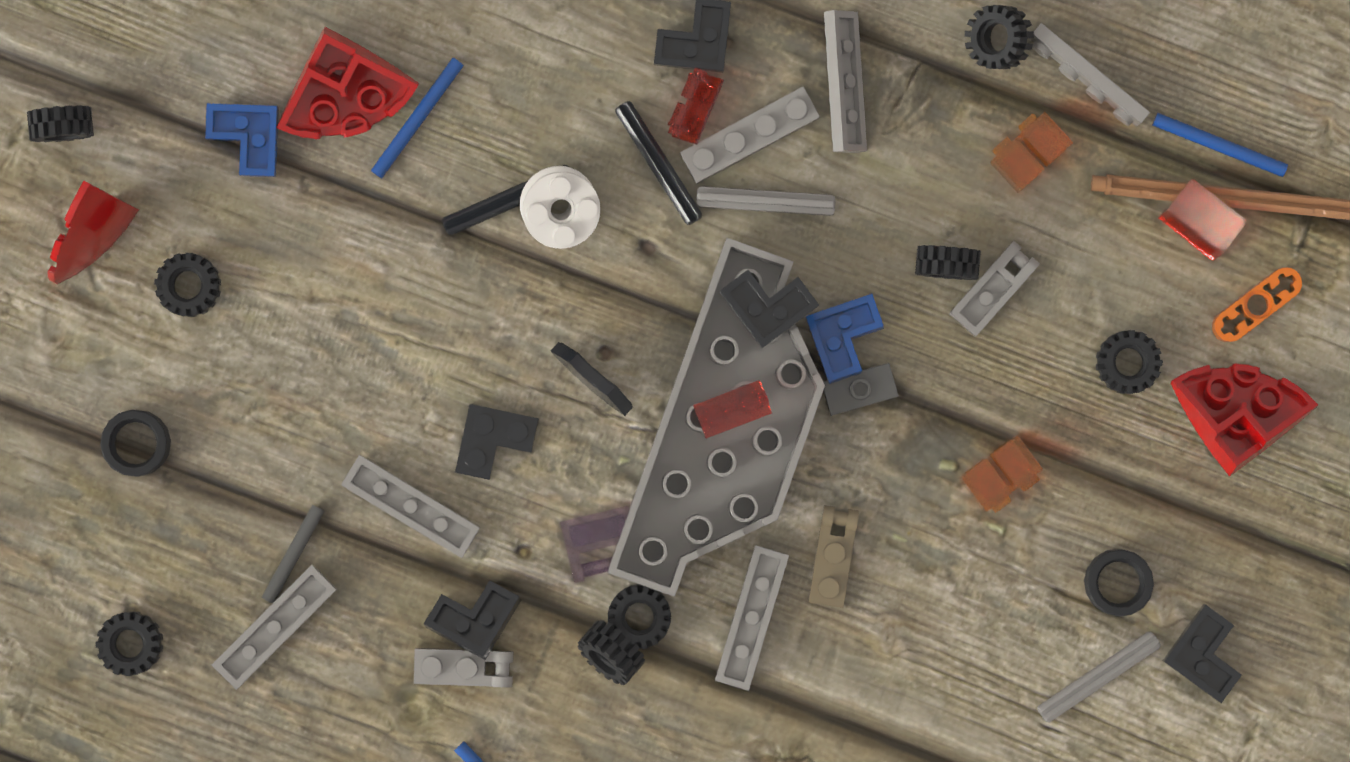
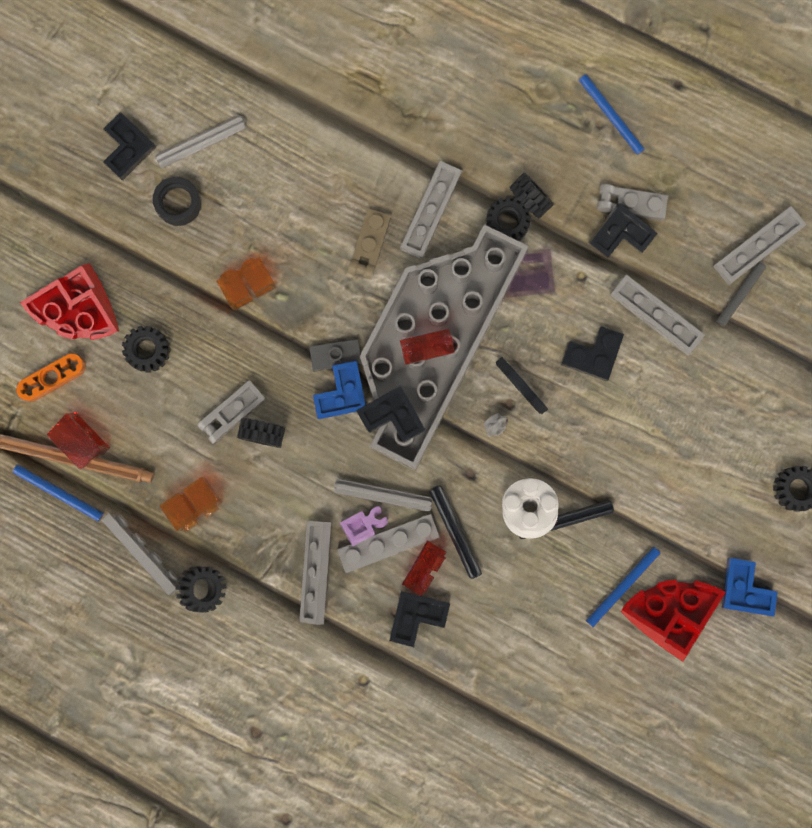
camera: 170 degrees left, 5 degrees down
none -> lavender plate [340,506,388,546]
none -> light grey plate [484,413,508,437]

